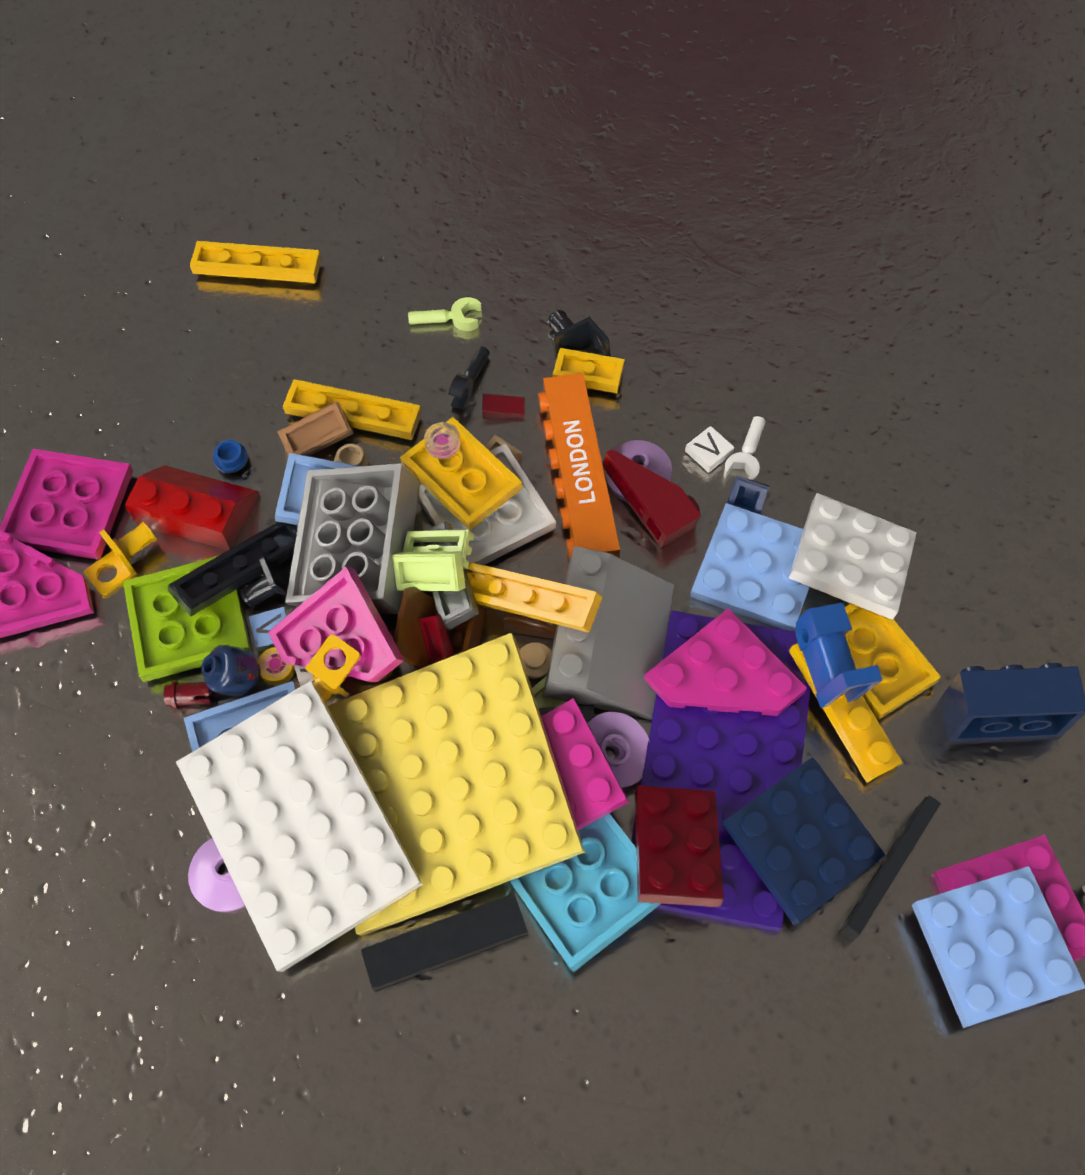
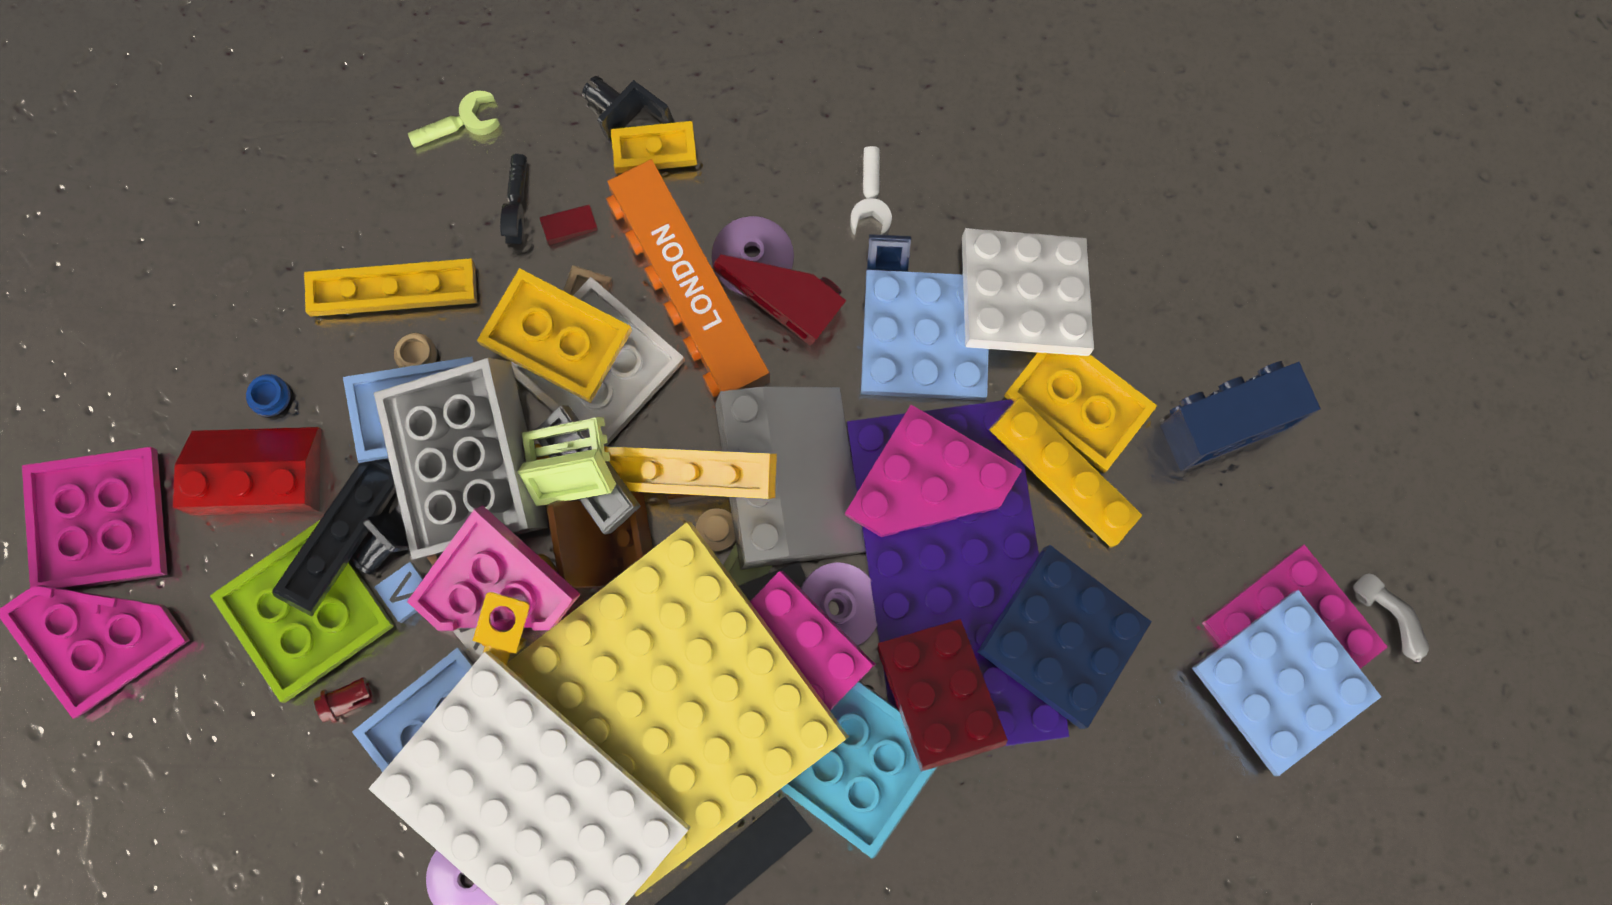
camera: 25 degrees left, 15 degrees up
yellow bracket [84,522,157,596] -> none
yellow plate [190,241,322,283] -> none
dark blue head [201,645,261,696] -> none
tile [258,647,295,686] -> none
medium nougat tile [277,401,354,456] -> none
dark red piece [419,614,455,664] -> none
clear tile [424,422,460,459] -> none
white tile [685,426,734,473] -> none
blue piece [795,602,883,708] -> none
black tile [839,795,941,942] -> none

